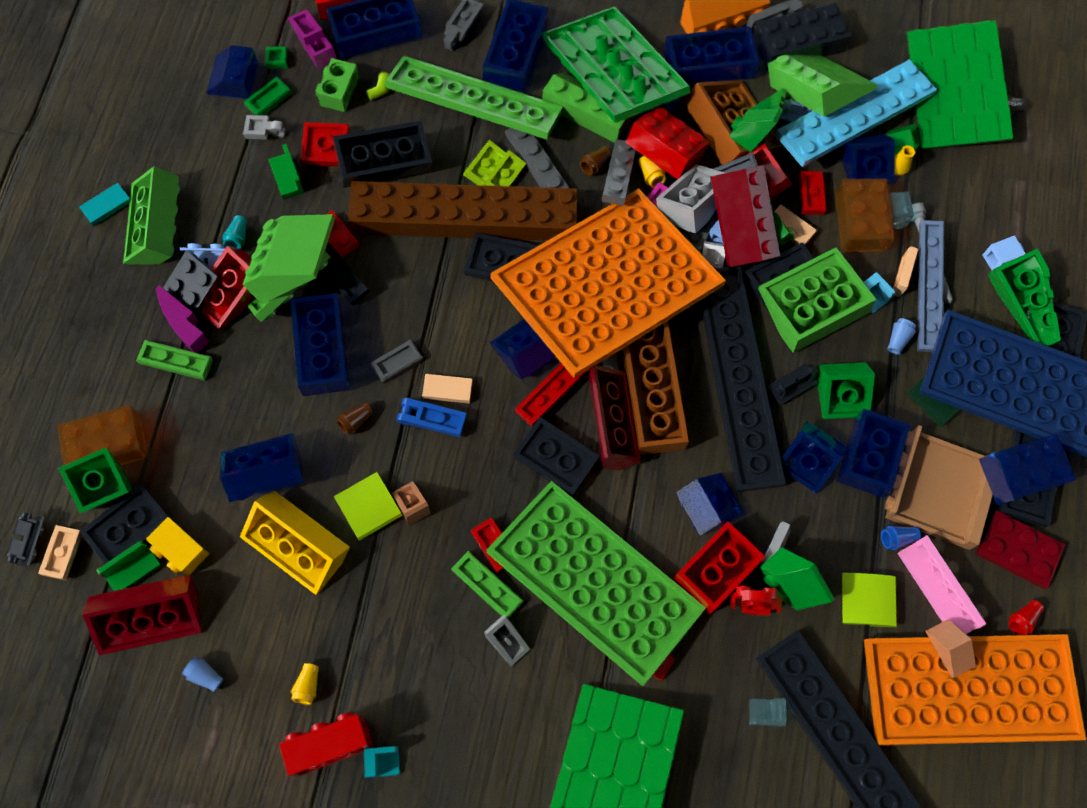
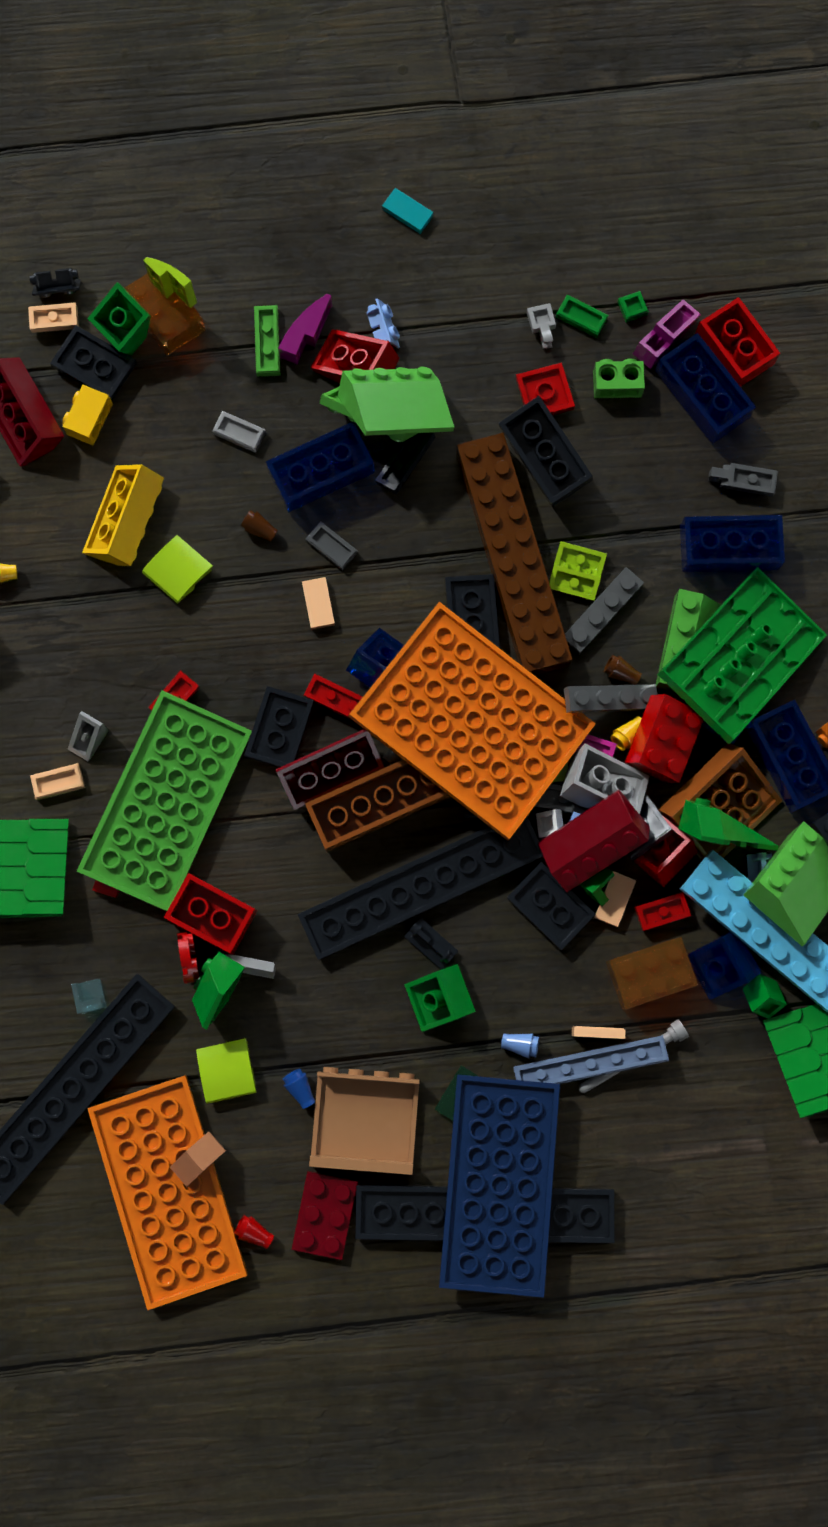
camera: 75 degrees right, 10 degrees up
green panel [97,541,162,591] -> none
bright green slope [123,167,180,265] -> none
black plate [163,250,223,316] -> none
clear blue slope [206,45,259,99] -> none
clear blue brick [220,433,303,502] -> none
teal cone [222,215,247,249] -> none
green panel [268,144,304,200] -> none
red plate [325,210,359,257] -> none
lime arm [367,72,390,101] -> none
bright green plate [385,56,563,139] -> none
nougat slope [392,481,431,526] -> none
blue plate [396,398,467,438] -> none
bright green tile [451,551,523,619] -> none
clear blue slope [676,473,745,536] -> none
bright green slope [758,247,876,353] -> none
clear blue slope [781,421,848,494] -> none
clear blue brick [837,409,910,498] -> none
medium azure panel [863,272,895,313] -> none
clear light blue brick [880,192,914,229] -> none
yellow cone [889,146,915,175] -> none
bright pink fence [897,536,986,634] -> none
clear blue brick [979,434,1076,505] -> none
light blue brick [982,235,1026,270] -> none
green wedge [987,248,1061,346] -> none
none -> light nougat tile [30,763,85,800]
none -> lime slope [143,257,197,308]
none -> light grey tile [212,411,266,453]

